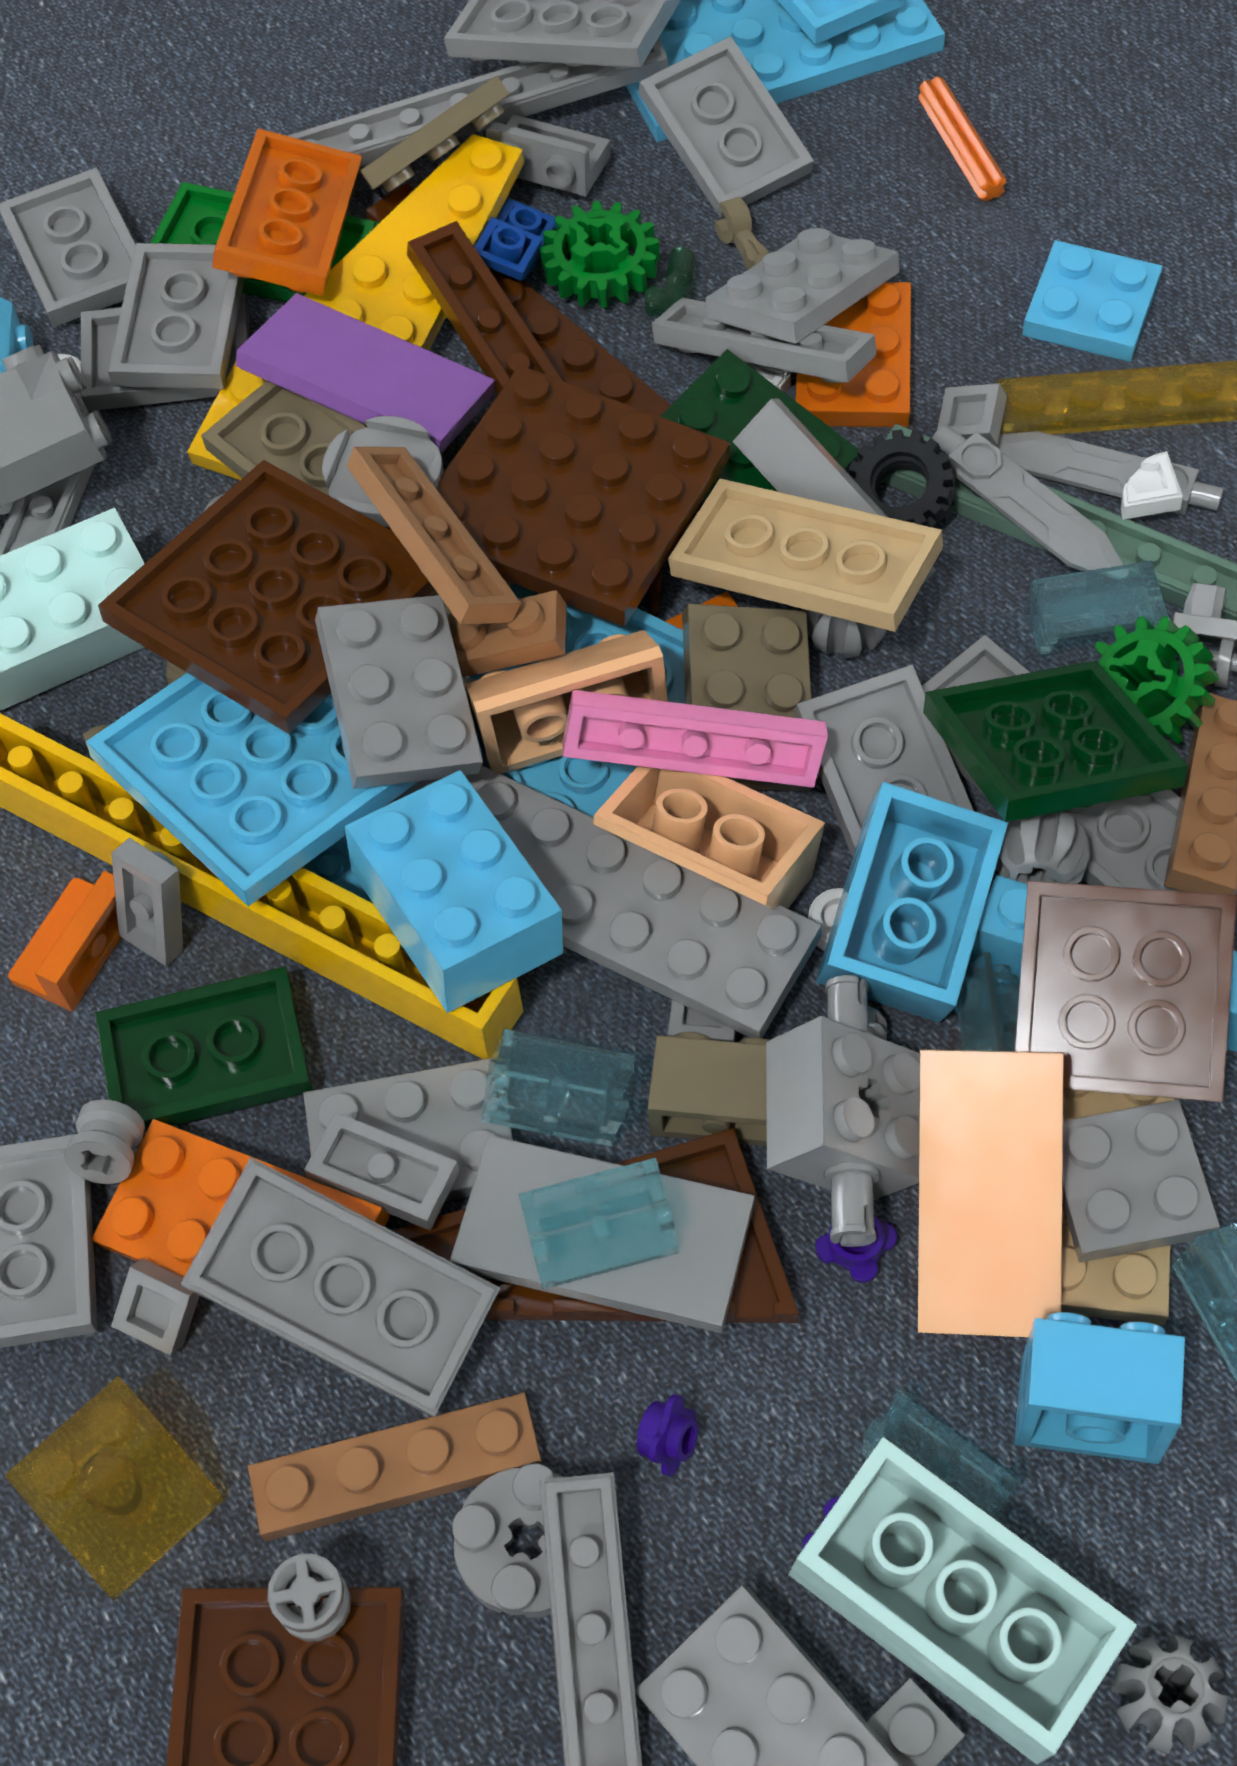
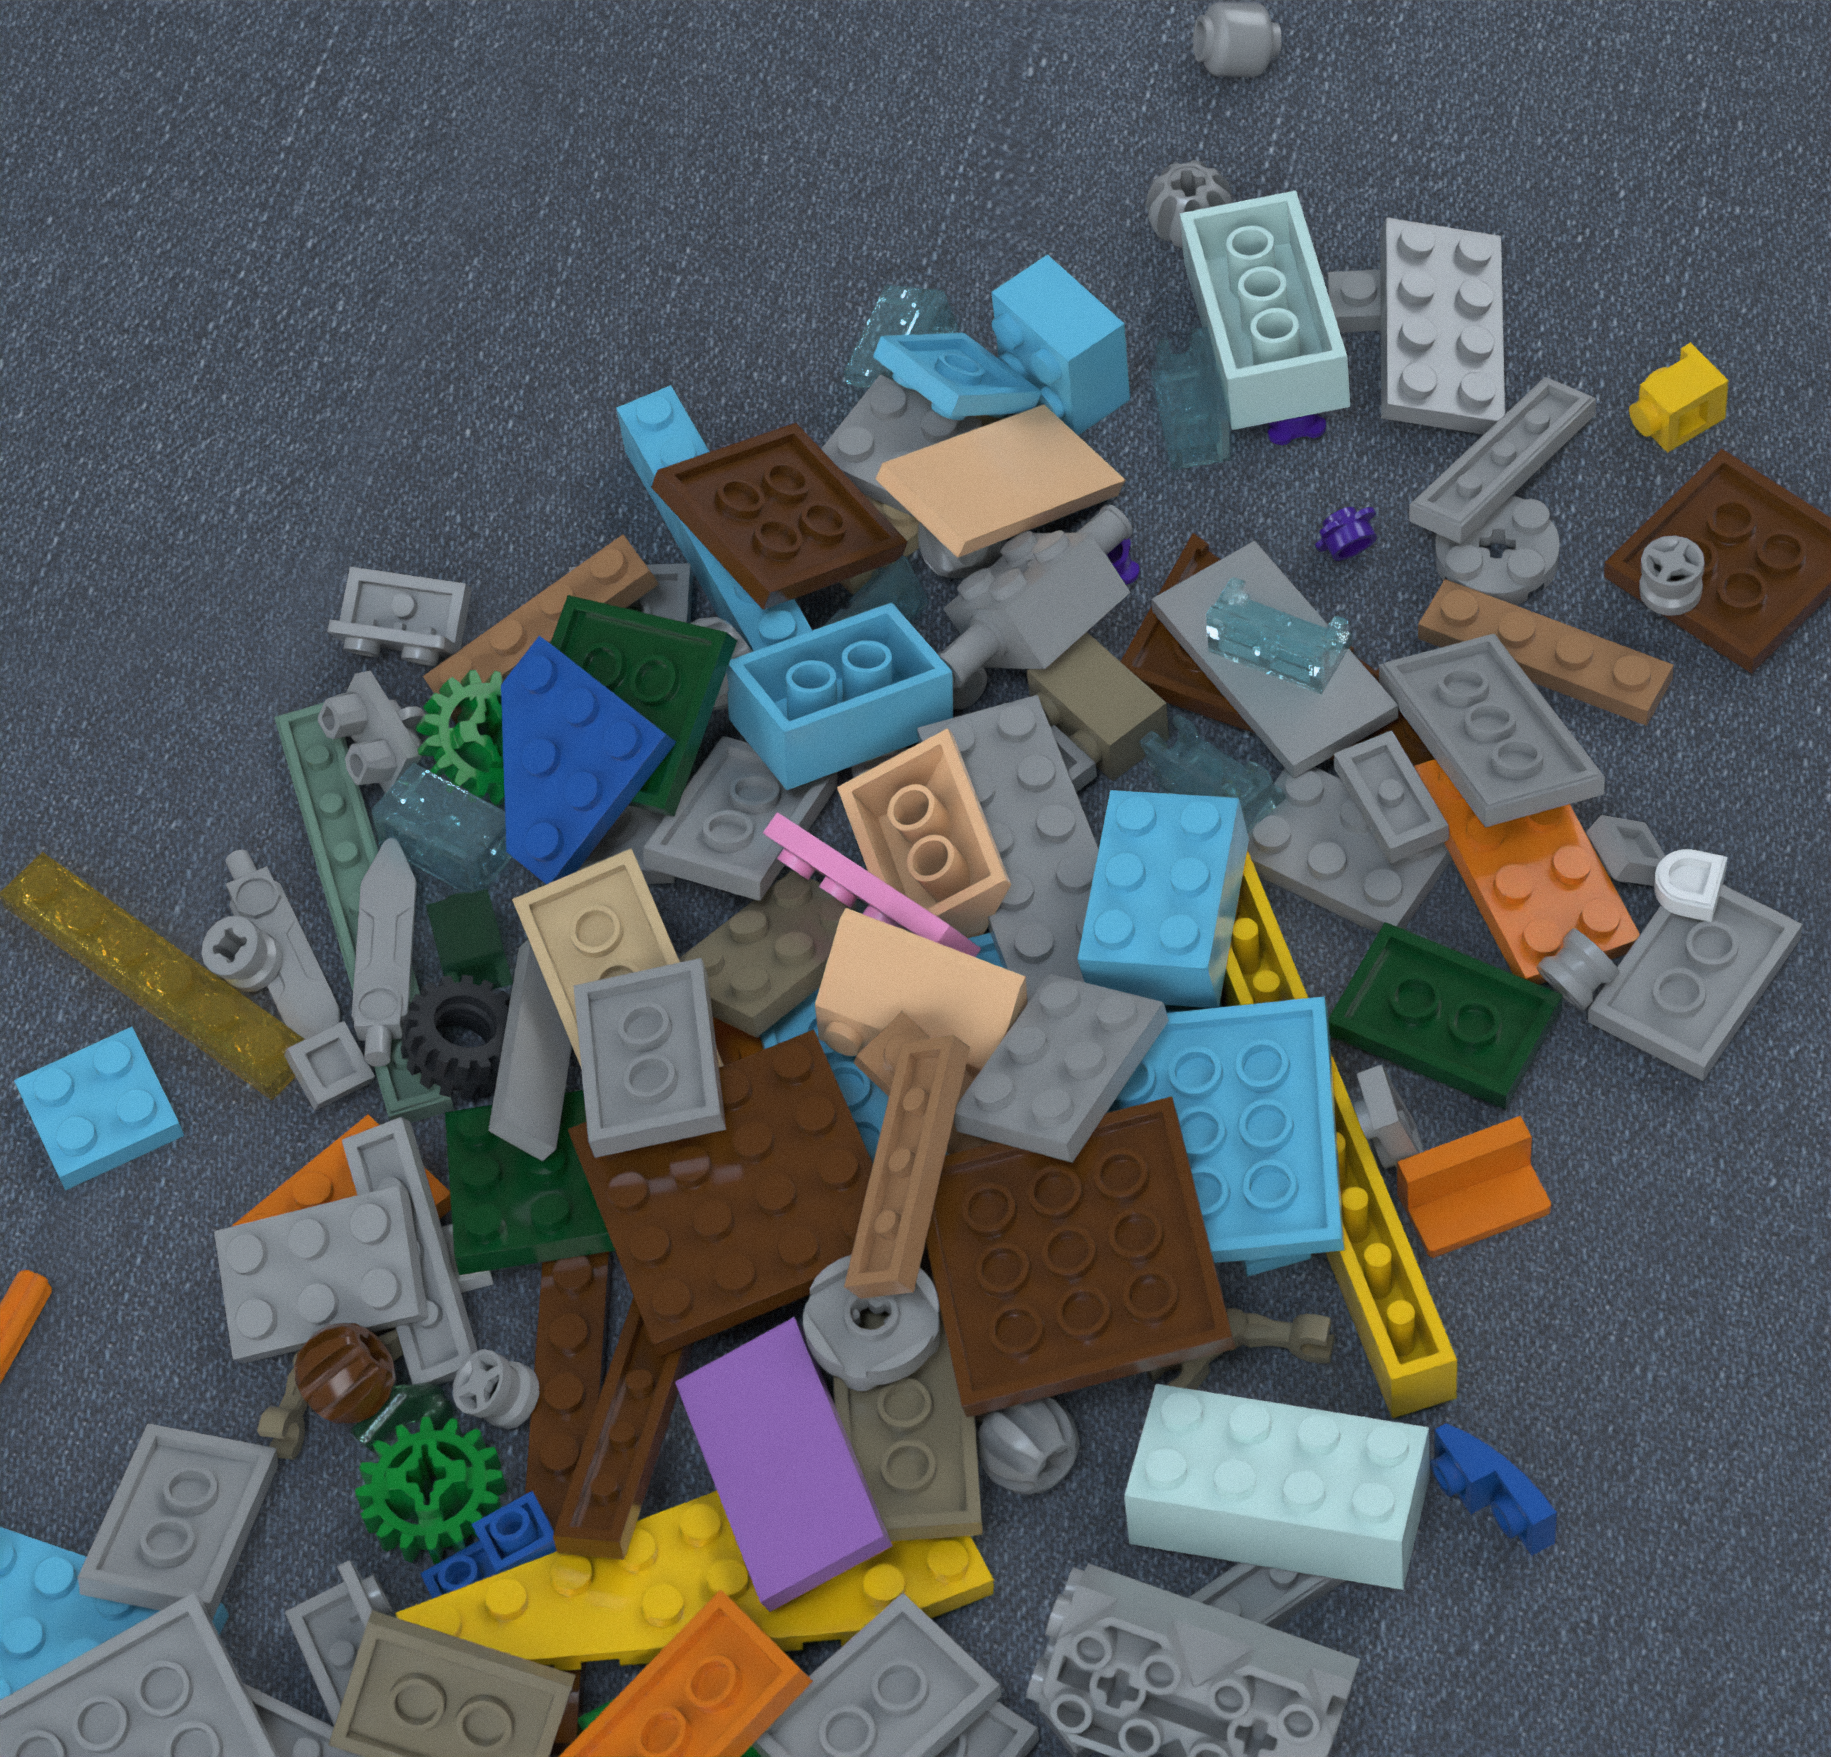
camera: 135 degrees left, 5 degrees down
clear yellow slope [4,1375,225,1600] -> none
white tile [1121,451,1183,520] -> none
none -> light grey wheel [201,916,282,992]
none -> reddish brown piece [294,1323,396,1424]
none -> clear green brick [426,888,513,989]
none -> light grey wheel [453,1349,539,1430]
none -> blue plate [501,635,676,885]
none -> light grey plate [574,958,726,1158]
none -> medium azure plate [873,333,1042,420]
none -> white tile [1654,849,1728,922]

